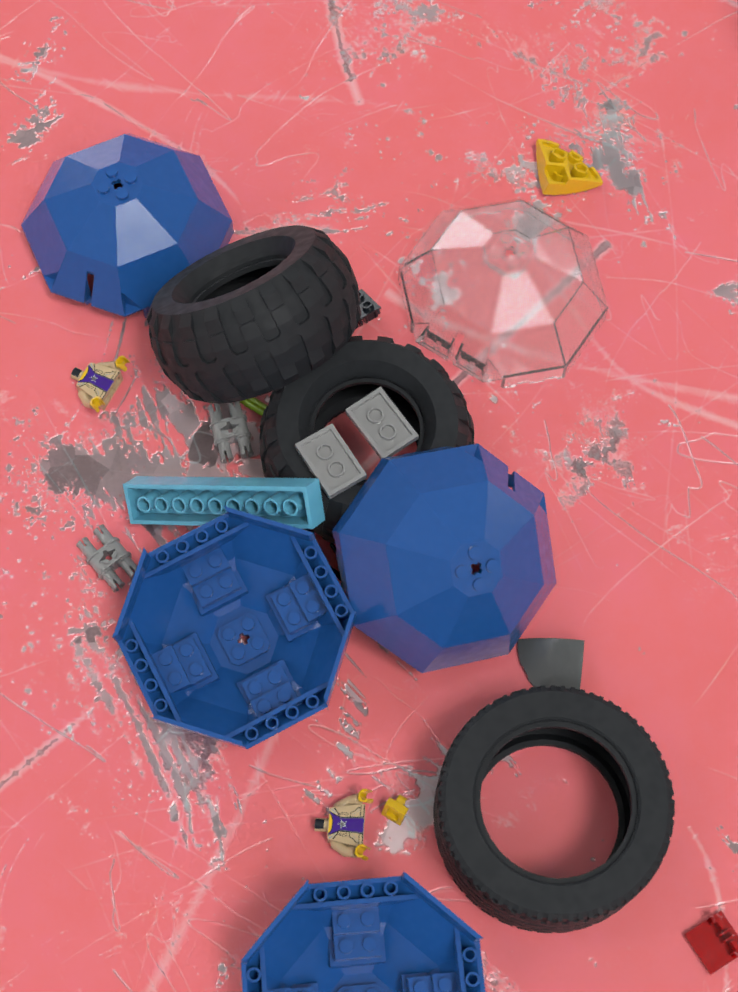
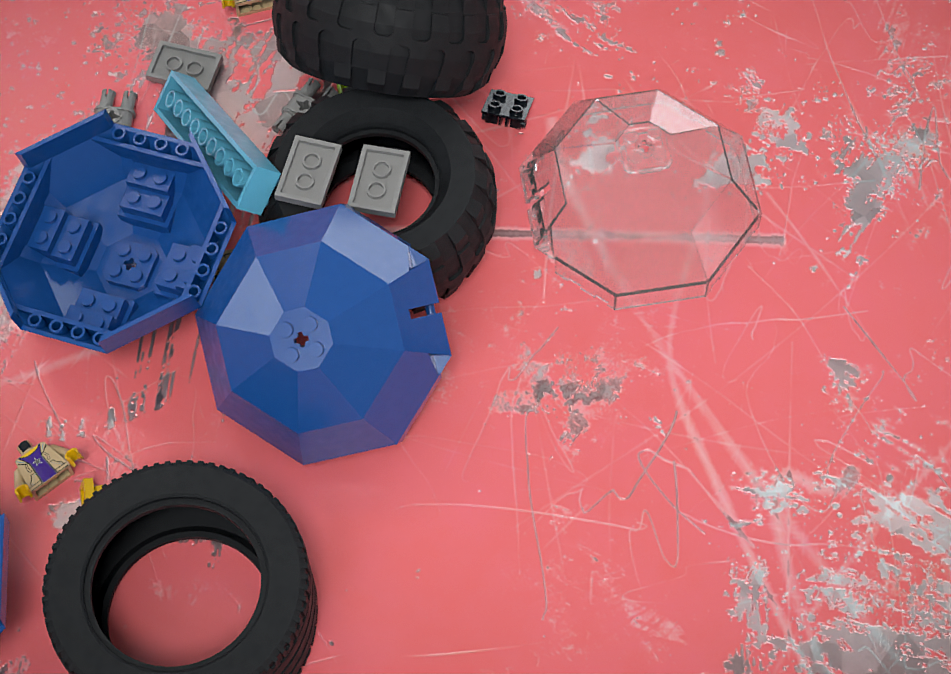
camera: 50 degrees right, 5 degrees down
dark grey brick [517,638,585,690] -> none
yellow brick [536,138,603,195] -> none
none -> light grey plate [145,40,223,93]

